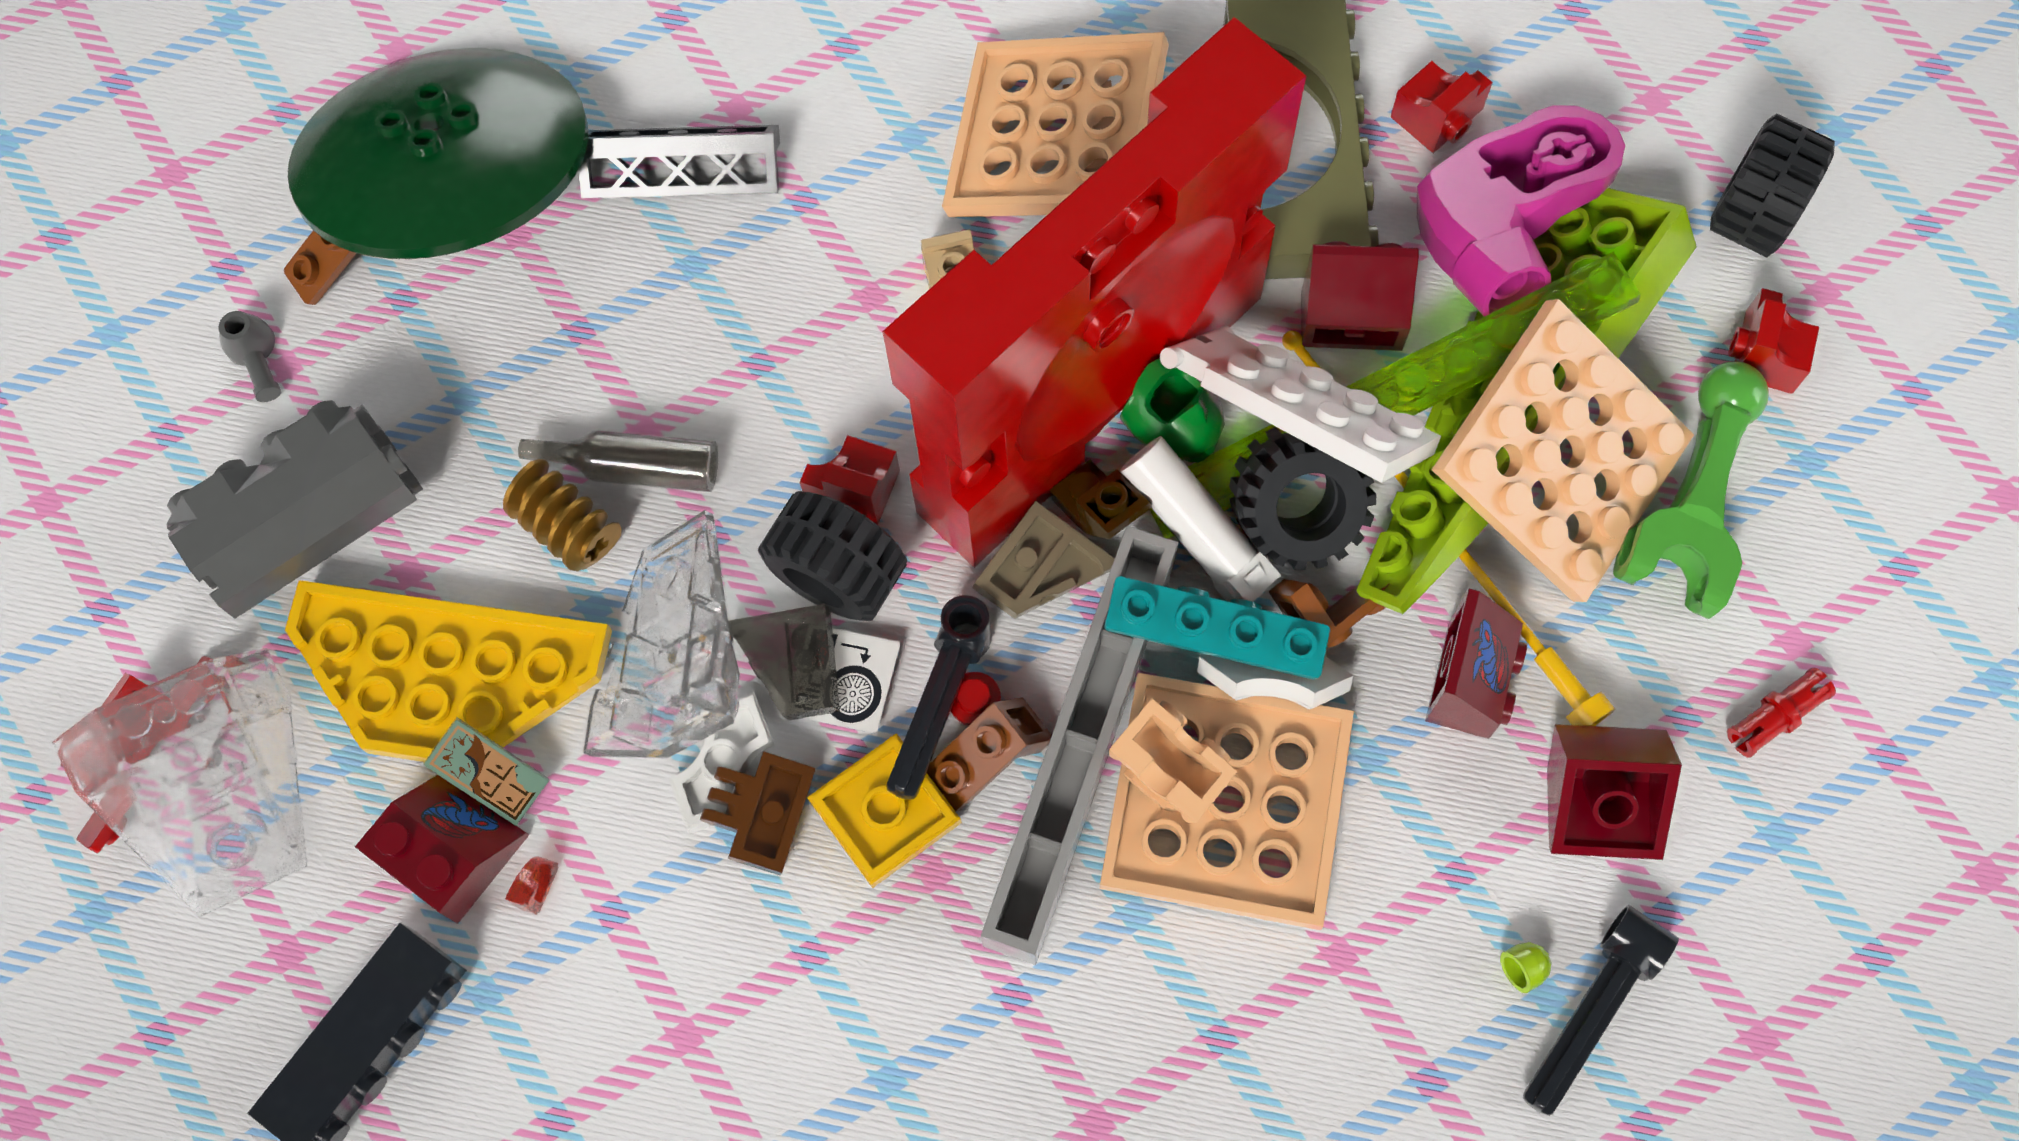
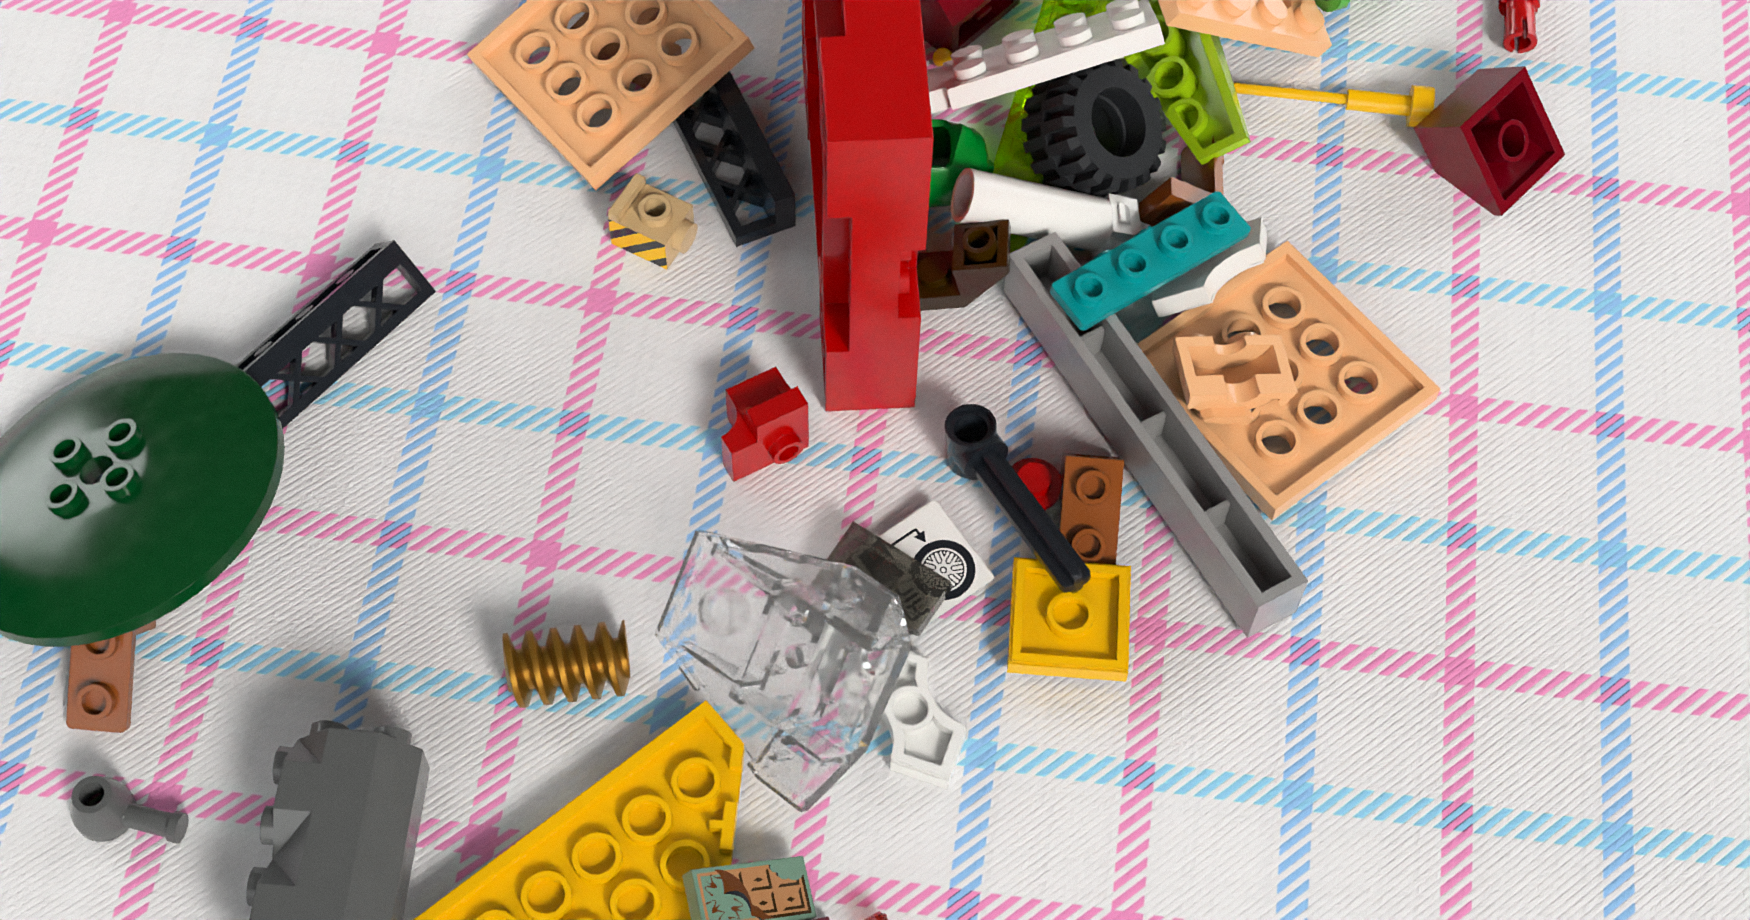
camera: 55 degrees left, 10 degrees down
clear smoke piece [518,430,718,492] -> none
reddish brown hinge [700,751,816,876] -> none
black tyre [758,491,907,621] -> none
dark tan wing [972,501,1115,619] -> none
dark red slope [1425,589,1527,739] -> none
lime hinge [1500,942,1552,993] -> none
black axle [1523,905,1679,1116] -> none

